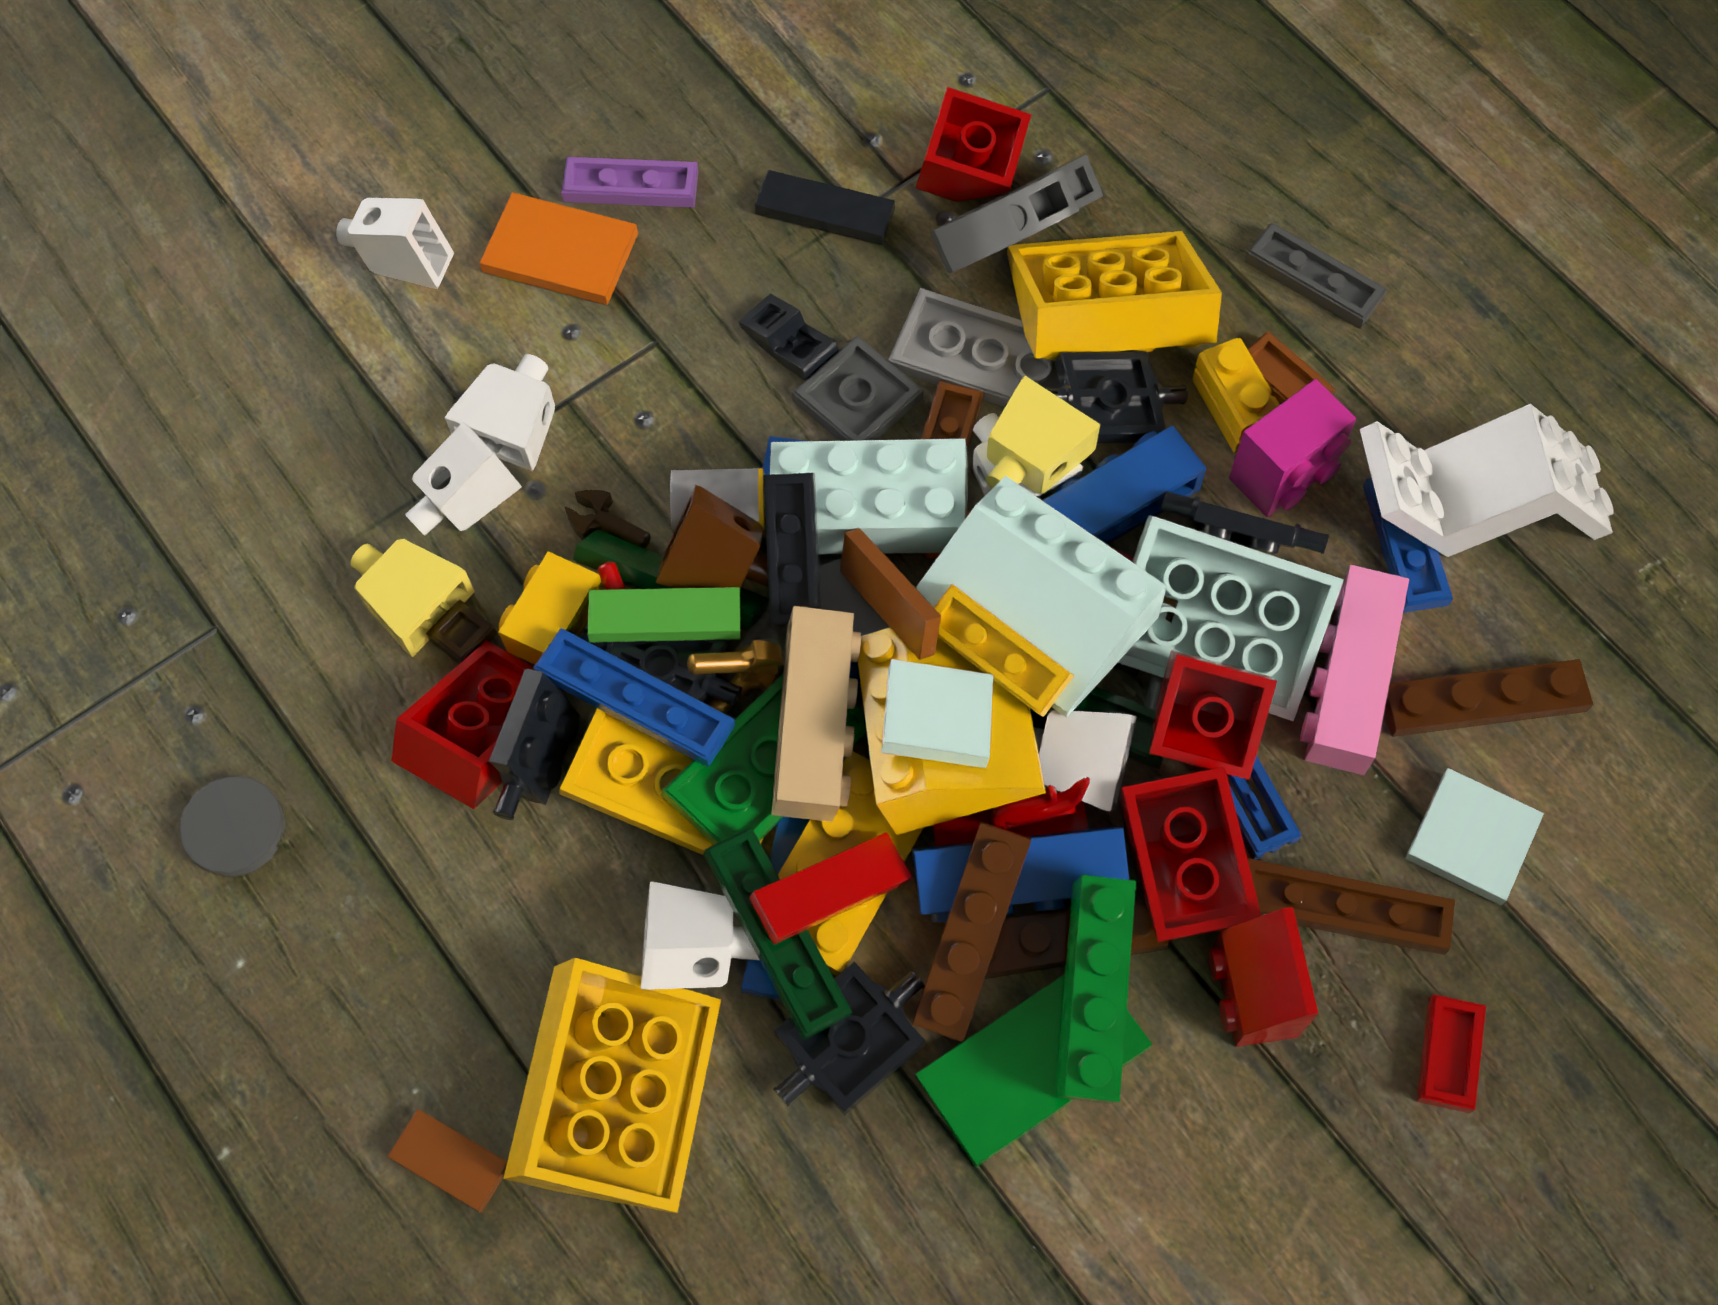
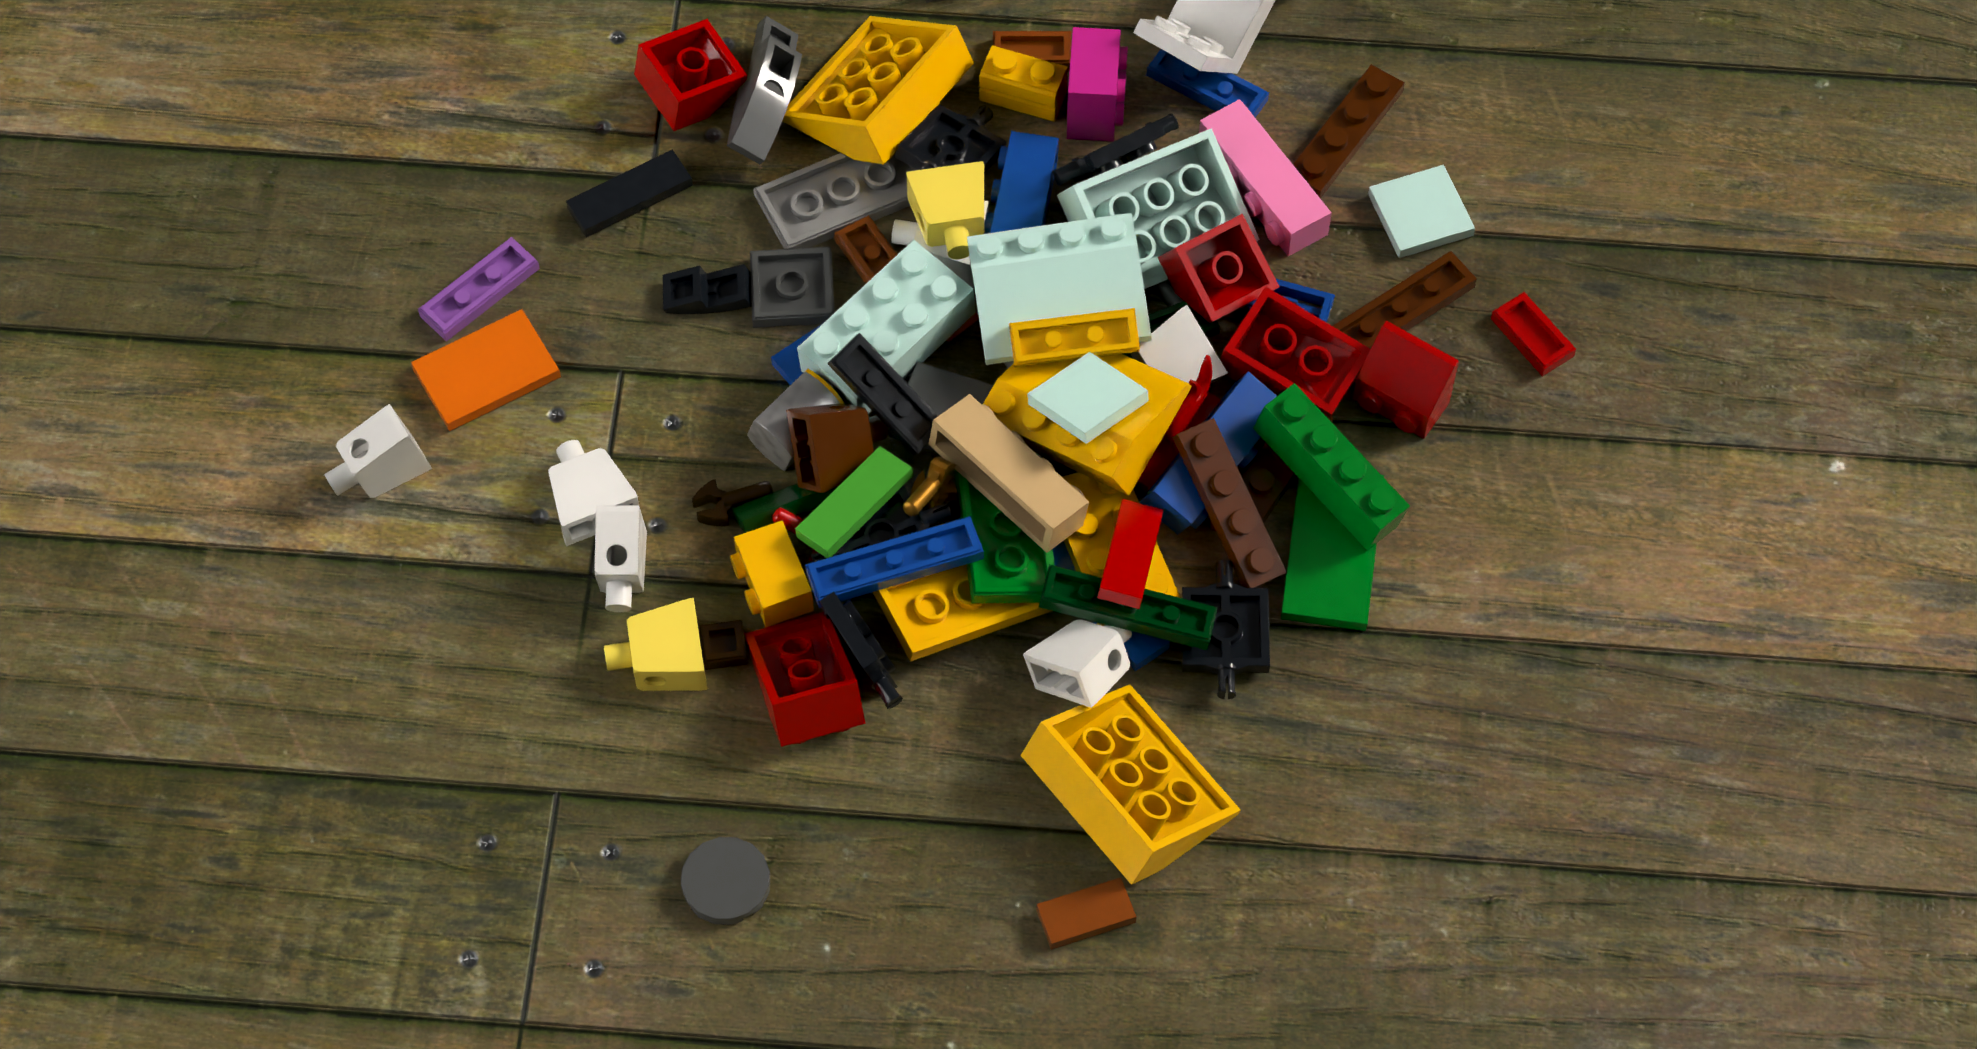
camera: 50 degrees left, 5 degrees down
dark orange tile [840,528,941,660] -> none

